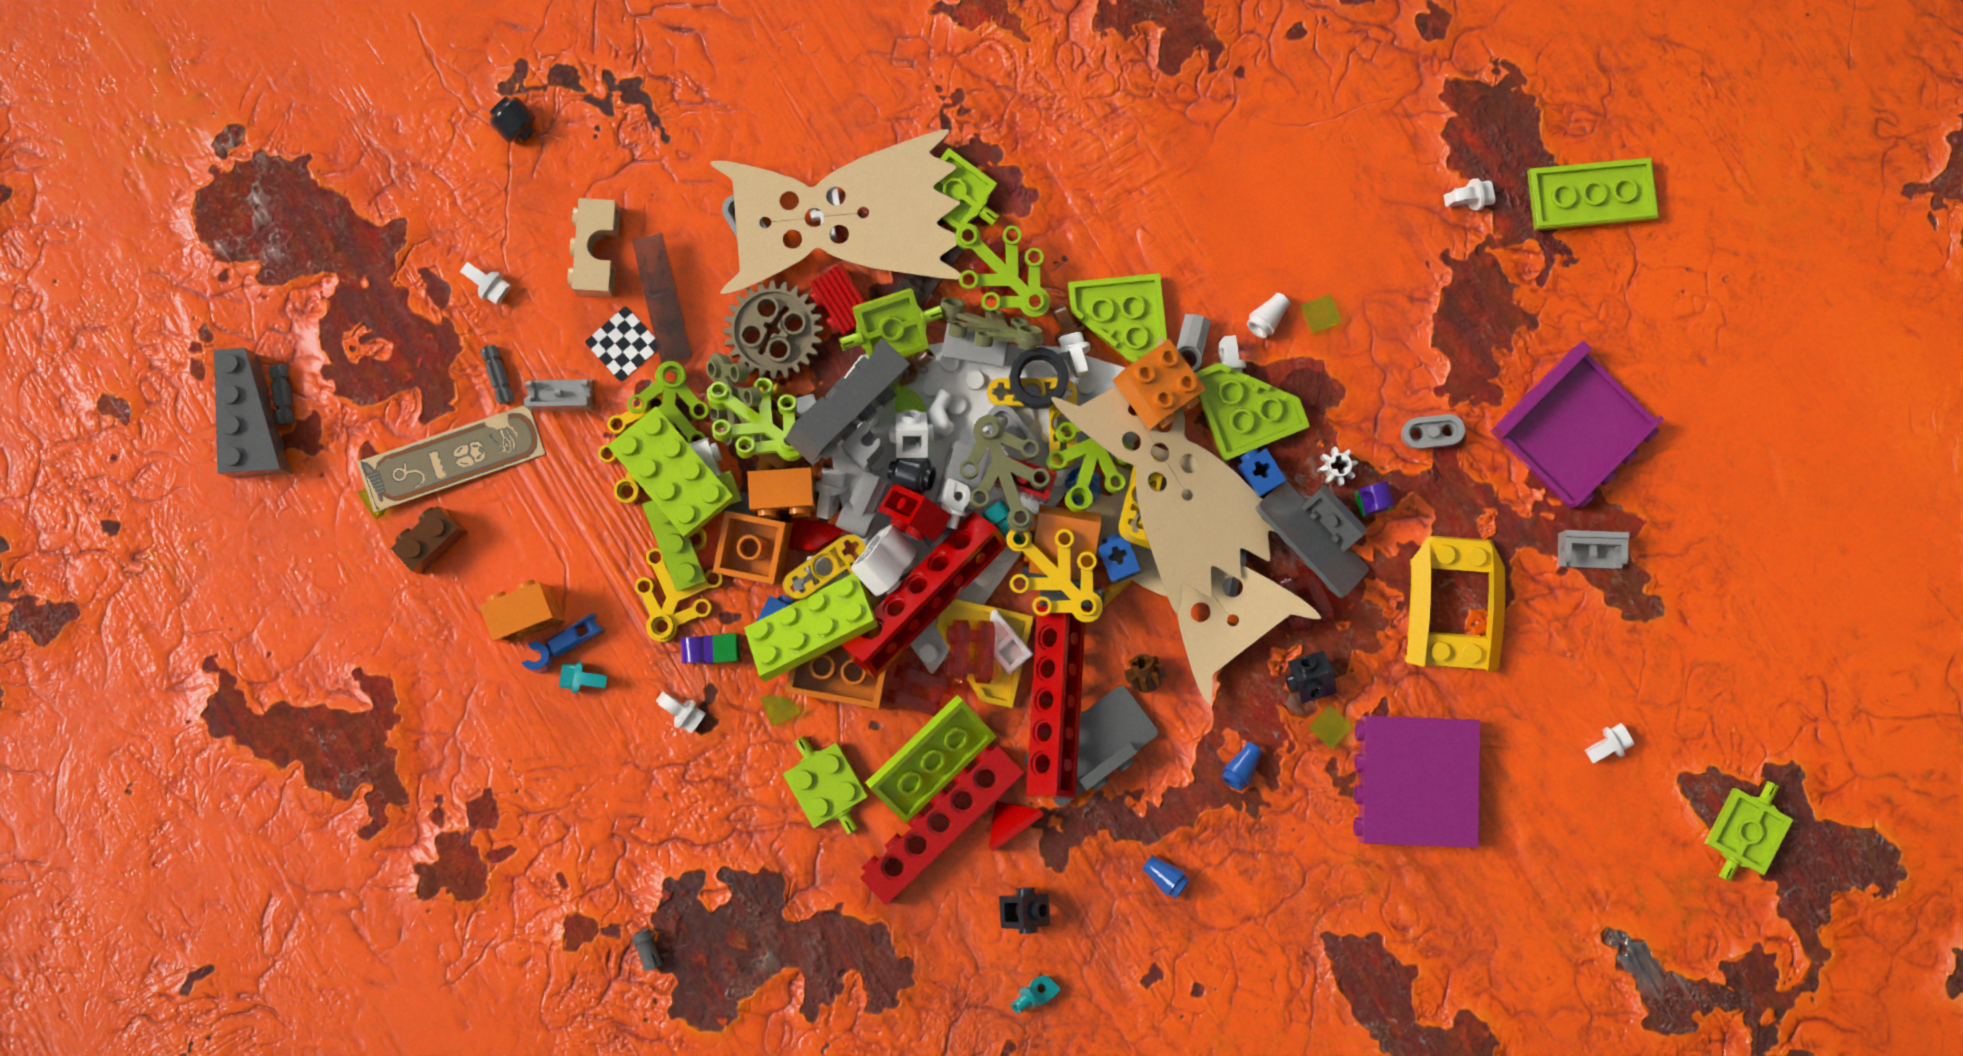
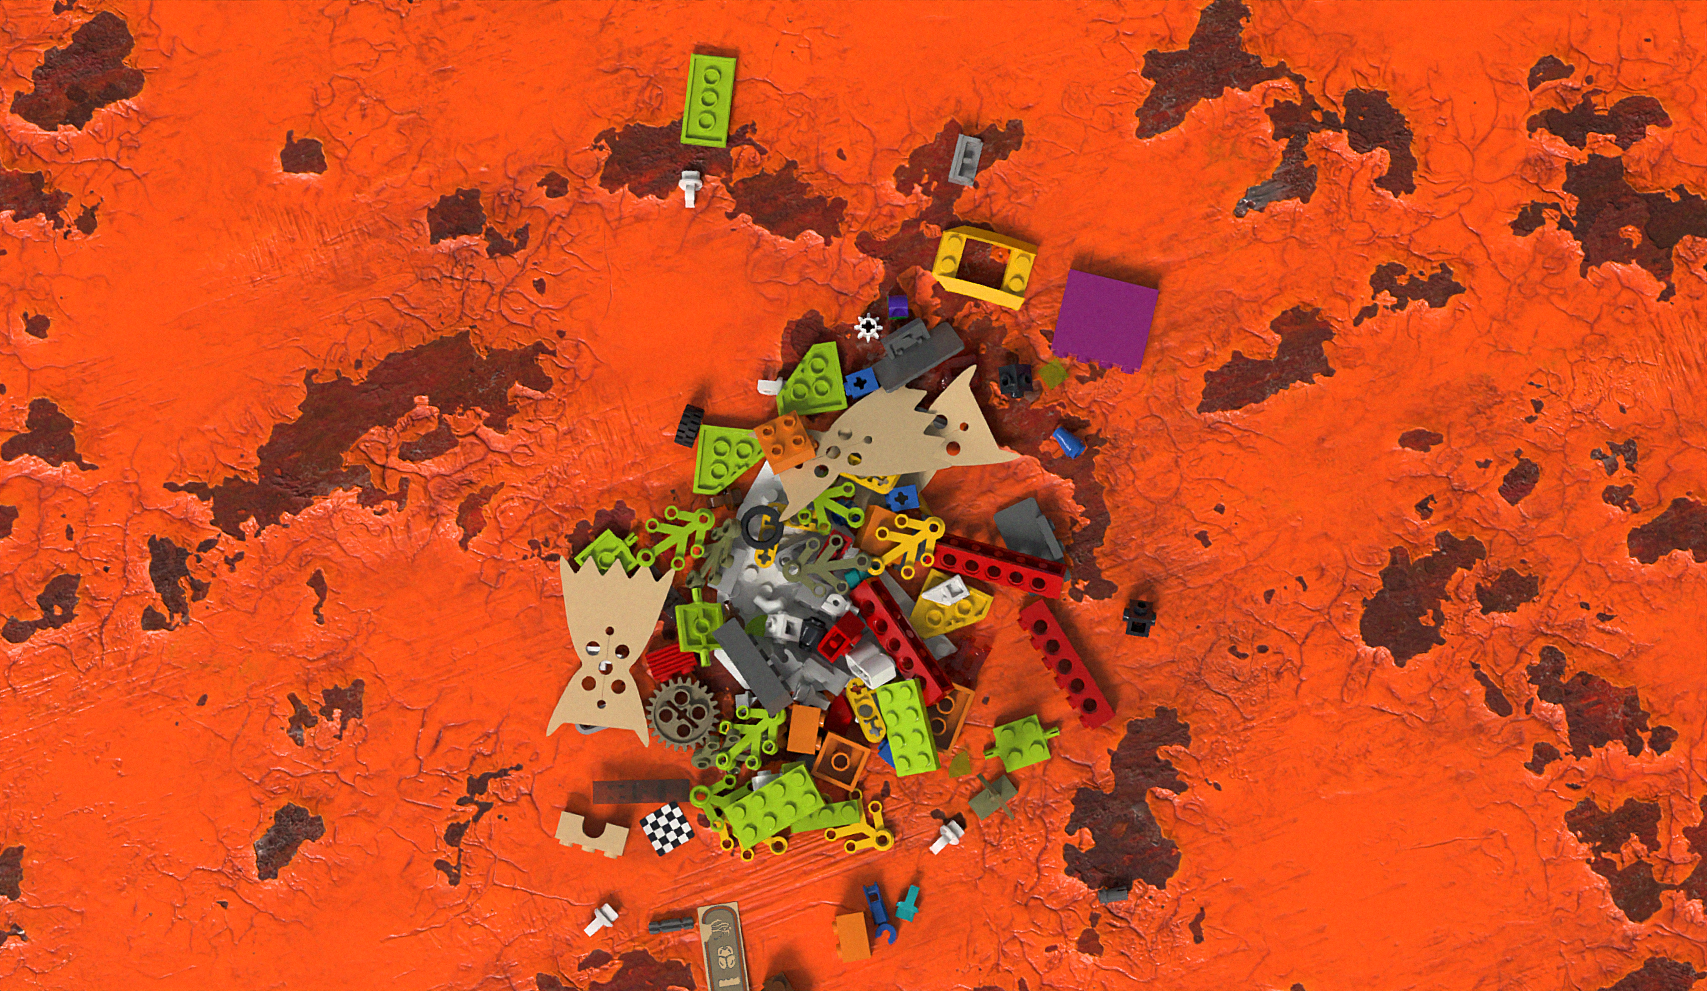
camera: 75 degrees left, 0 degrees up
black head [489,96,536,142] -> none
light grey hinge [524,379,593,412] -> none
leg [680,633,741,664] -> none
lime plate [865,695,997,823] -> none
clear red brick [944,619,995,684] -> none
red slope [989,801,1044,852] -> none
teal piece [1010,975,1061,1014] -> none
white piece [1058,332,1090,378] -> none
reddish brown gear [1124,654,1165,693] -> none
blue cone [1142,855,1190,899] -> none
light grey piece [1176,314,1211,372] -> none
white cone [1247,293,1290,338] -> none
clear neon green tile [1300,294,1342,334] -> none
light grey plate [1401,414,1465,450] -> none
magenta panel [1490,340,1664,509] -> none
white piece [1585,723,1634,763] -> none
lime plate [1704,781,1793,882] -> none
none -> black tyre [674,404,705,448]
none -> olive piece [968,773,1018,821]

